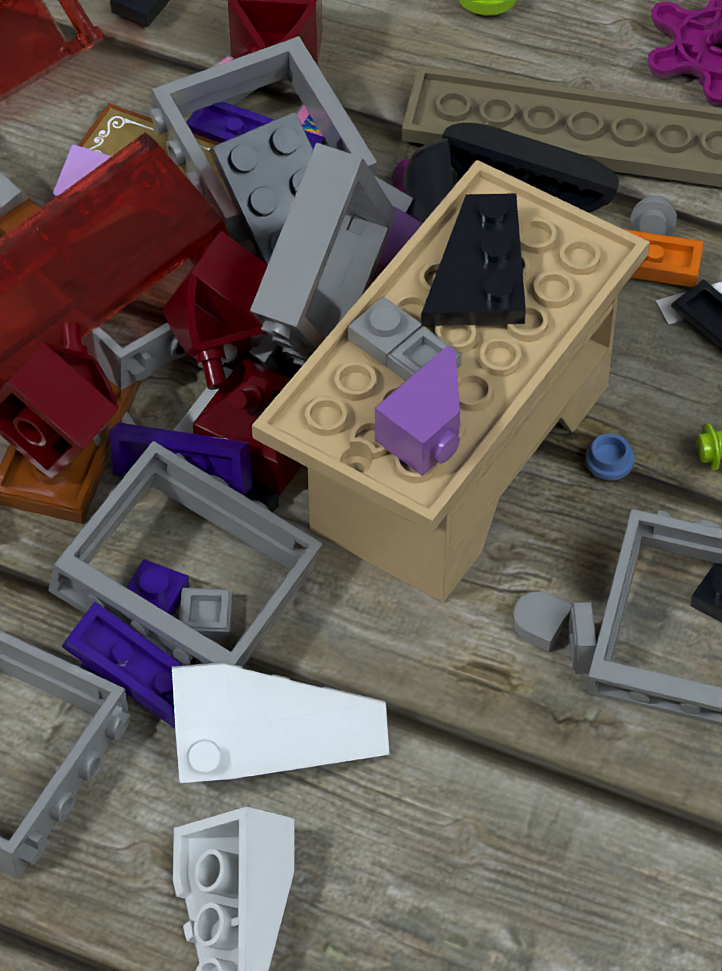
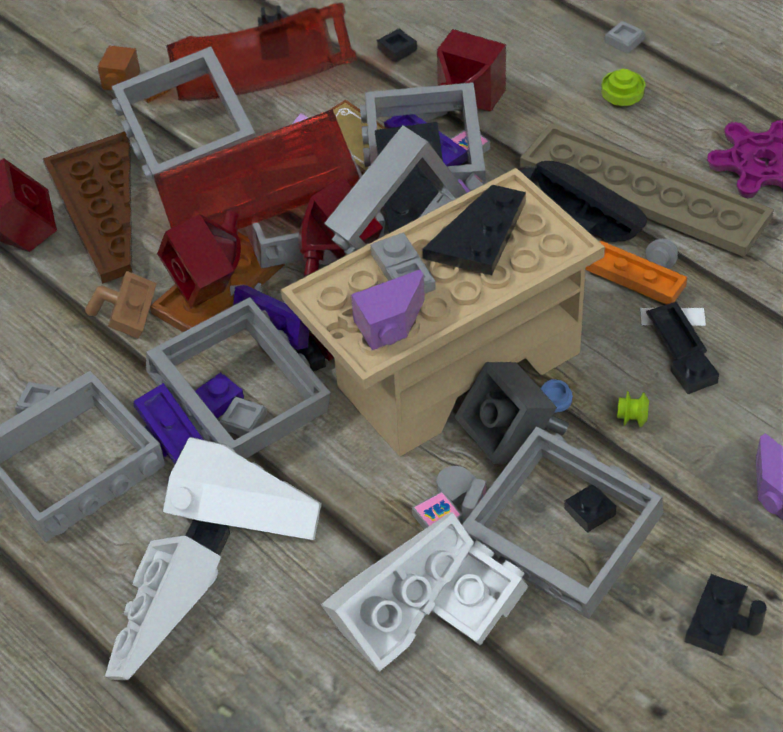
camera: 25 degrees right, 5 degrees down
none -> black plate [185,519,230,556]
none -> white wedge [321,512,474,671]
none -> tile [412,491,462,529]
none -> white plate [431,540,528,646]
none -> dark grey piece [455,362,569,464]

